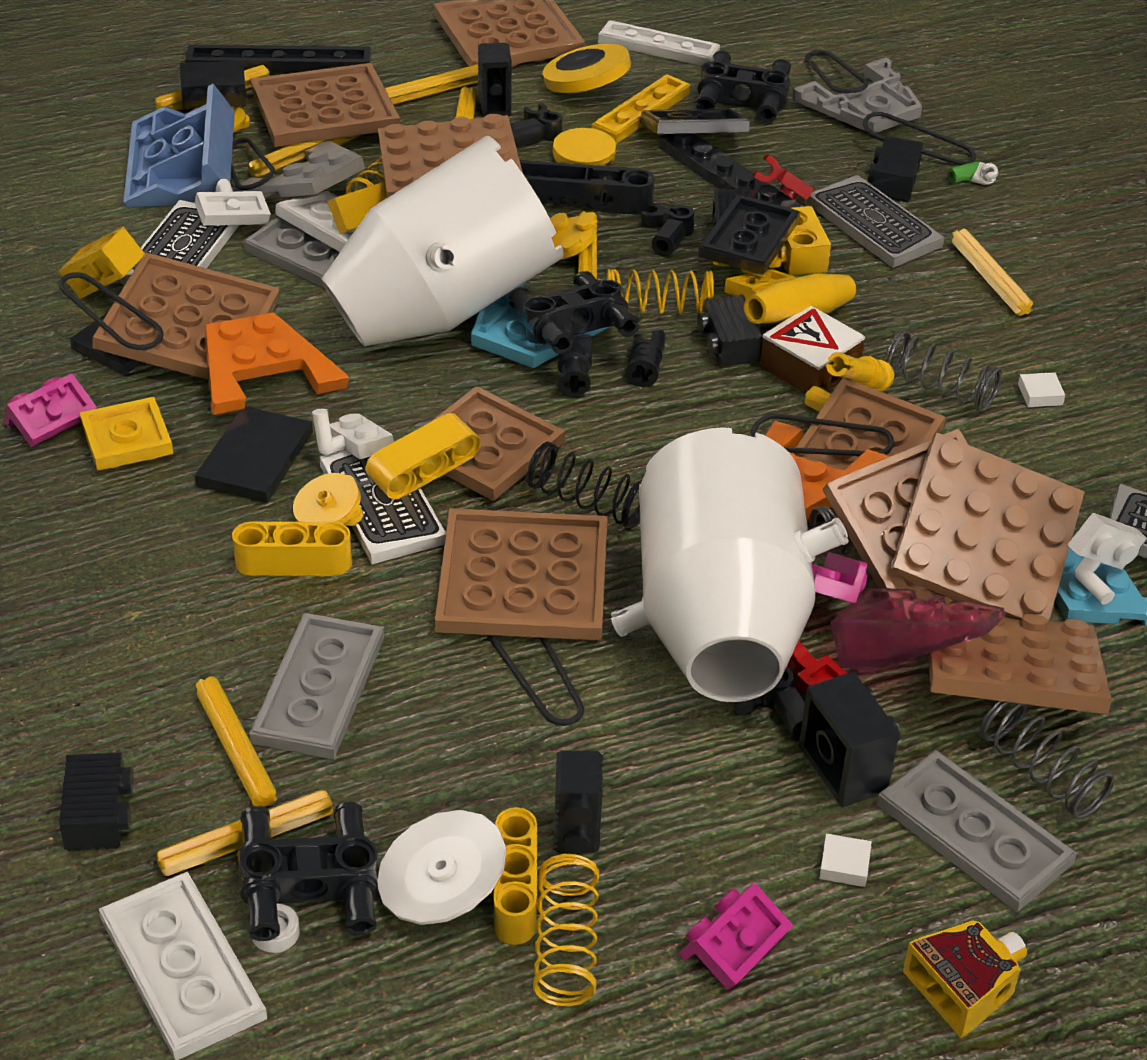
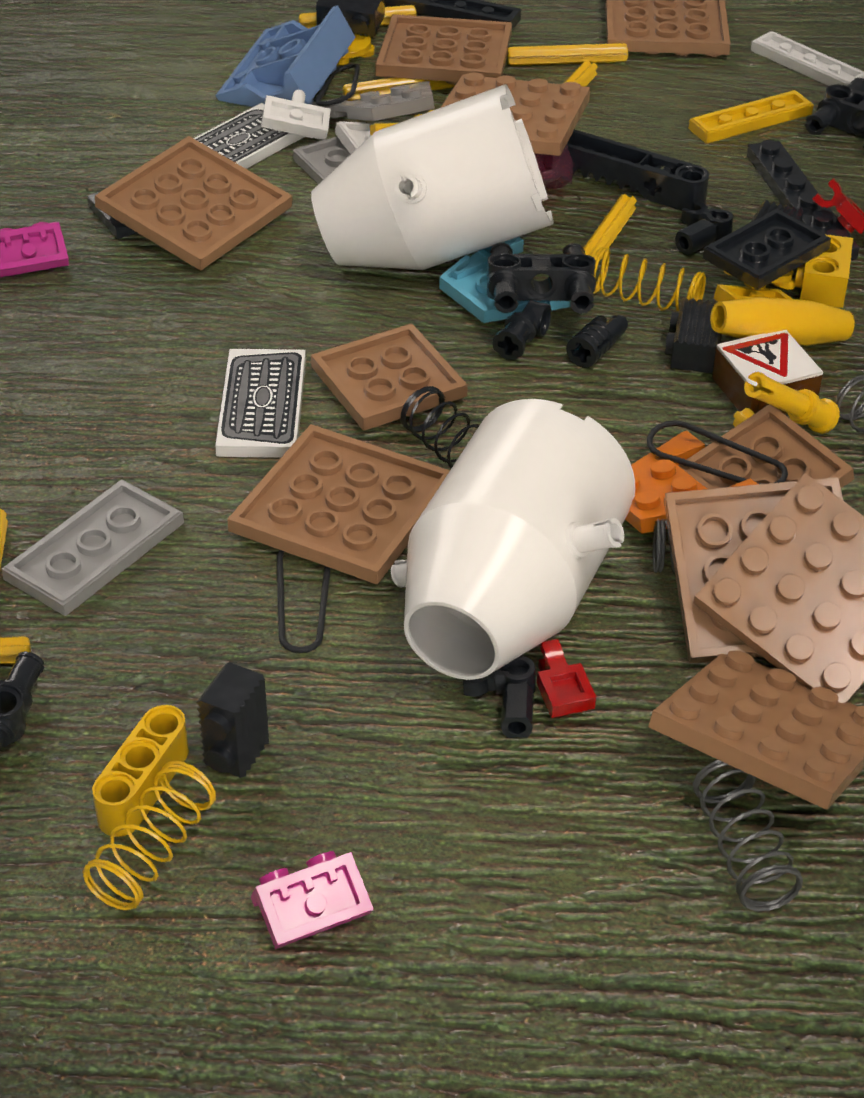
camera: 25 degrees right, 0 degrees up
yellow brick [58,226,145,299] -> none
black piece [58,272,164,350] -> none
yellow plate [80,397,173,471] -> none
black tile [195,406,313,503] -> none
orange wing [205,312,349,415] -> none
yellow beam [232,522,352,576] -> none
yellow piece [293,473,363,526] -> none
white plate [312,408,394,459] -> none
yellow beam [365,413,481,499] -> none
white piece [377,810,507,925] -> none
black brick [478,43,512,117] -> none
black bar [510,103,563,148] -> none
yellow piece [543,43,631,93] -> none
yellow piece [550,212,597,260] -> none
yellow tile [553,128,616,166] -> none
tile [640,108,750,134] -> none
black brick [799,671,900,808] -> none
dark pink bracket [812,552,867,604] -> none
white tile [819,834,872,887] -> none
clear pink wedge [831,588,1006,673] -> none
light grey tile [876,750,1077,912] -> none
torso [903,920,1027,1038] -> none

